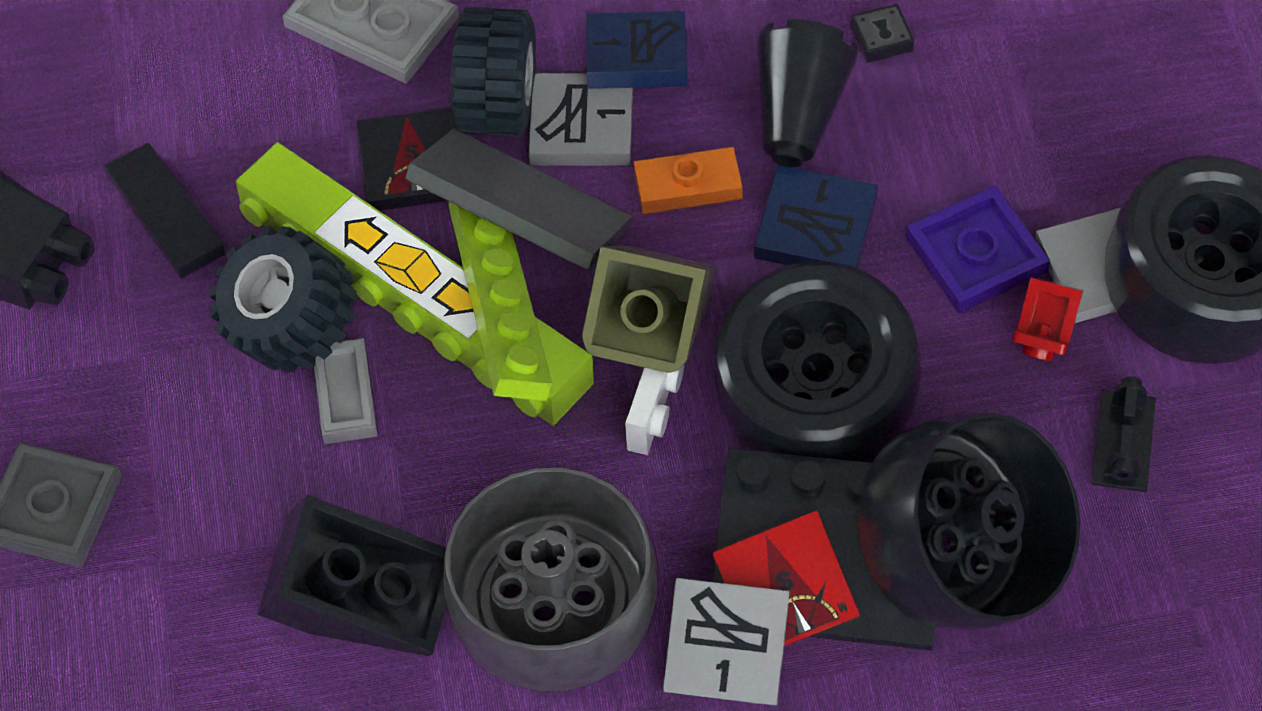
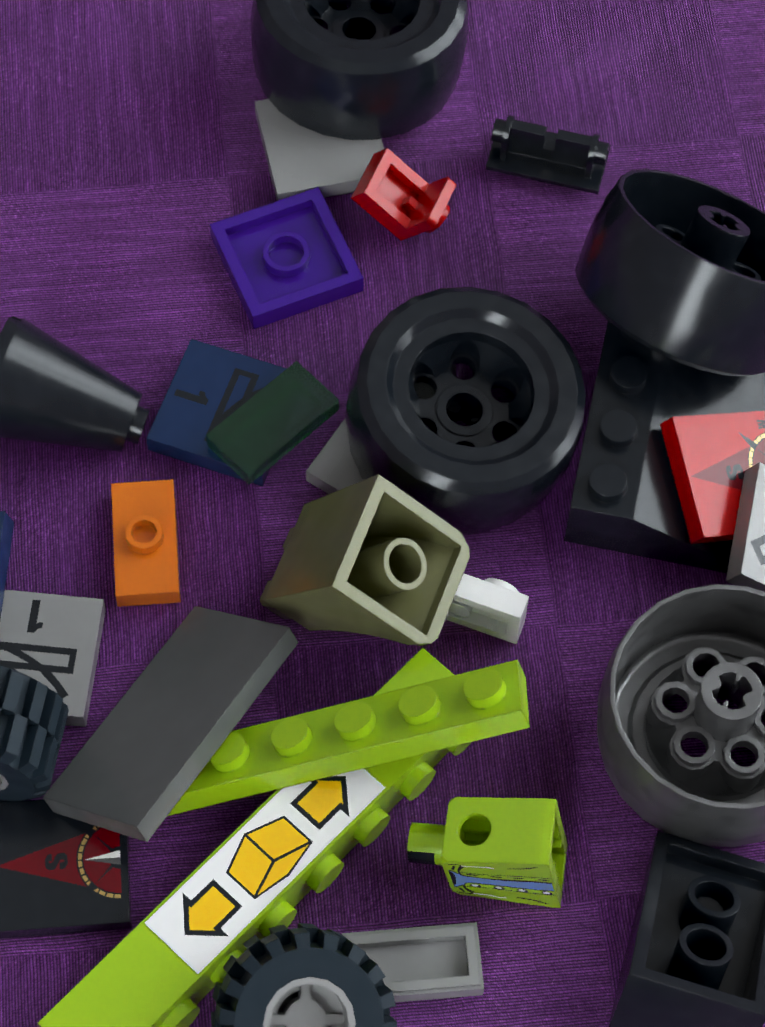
camera: 90 degrees left, 5 degrees up
none -> clear green tile [206,361,339,485]
none -> lime torso [407,797,568,908]

